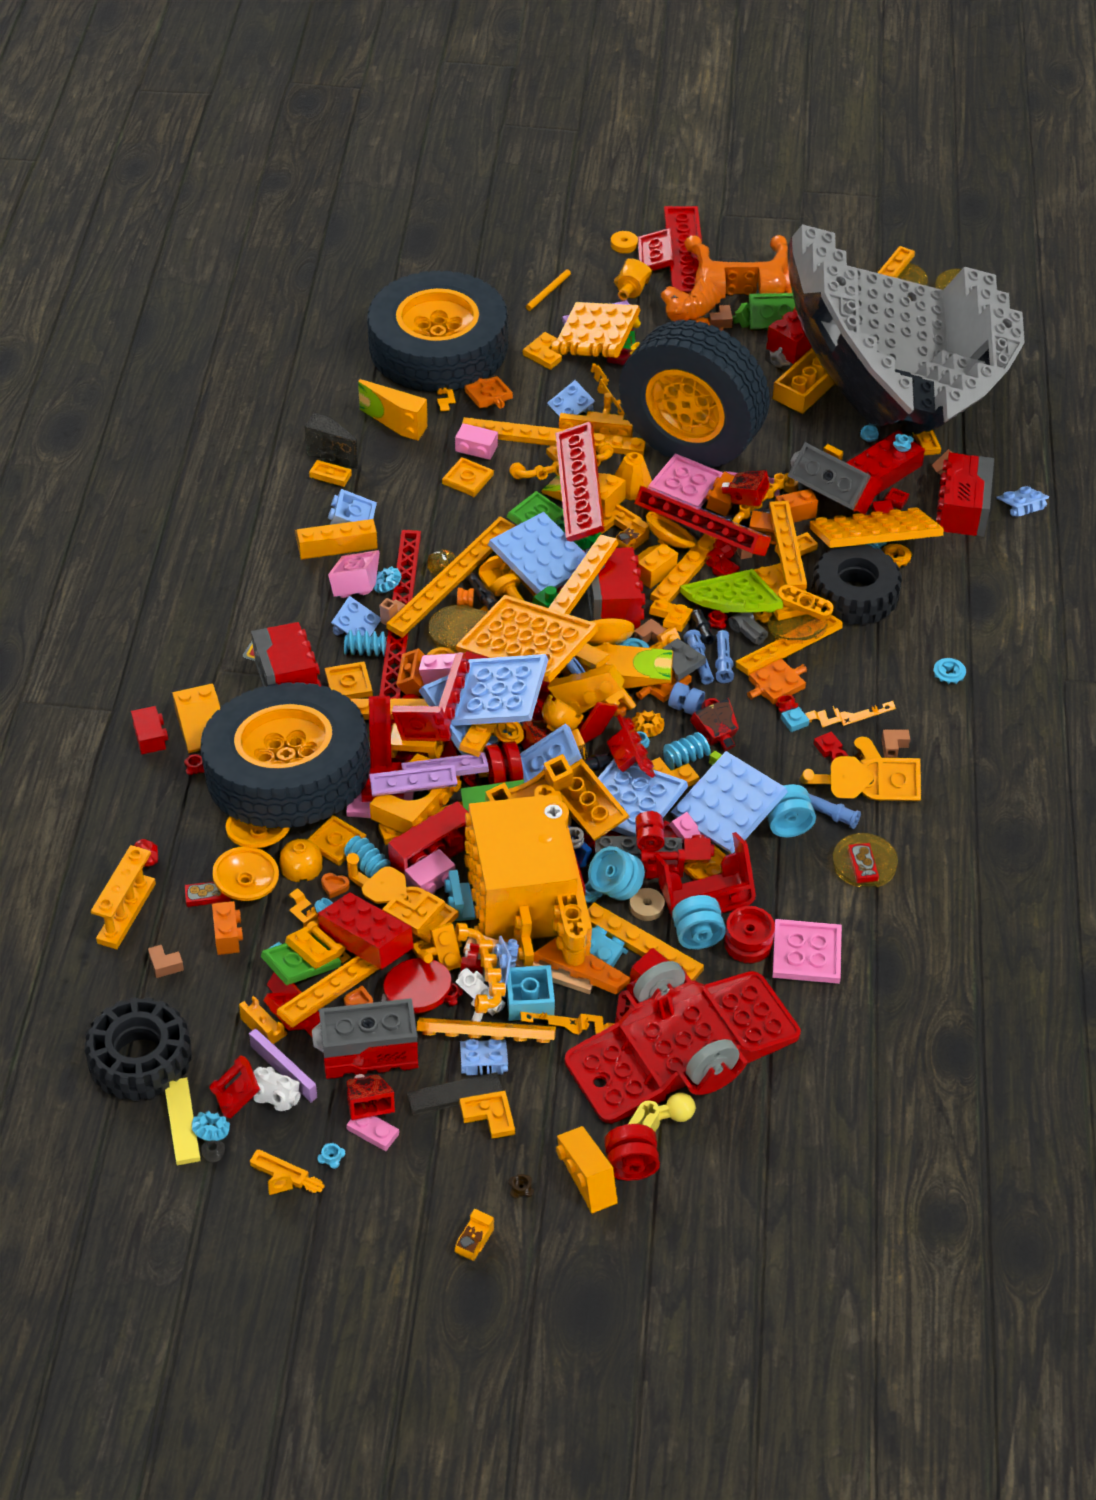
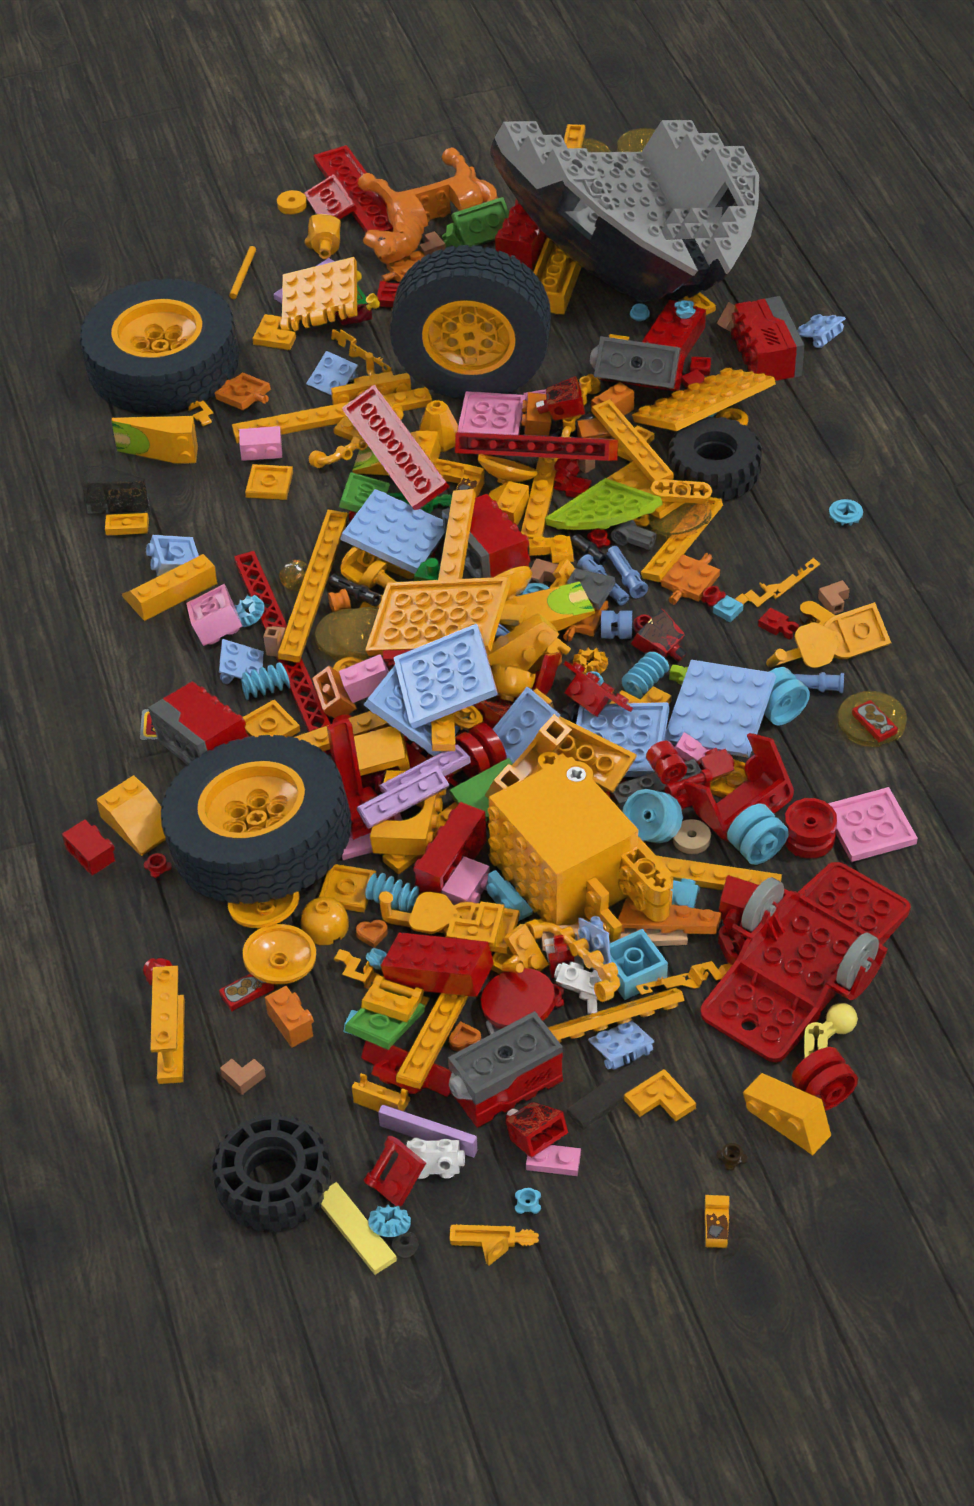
camera: 20 degrees left, 0 degrees up
red bracket [392,652,470,741] -> none

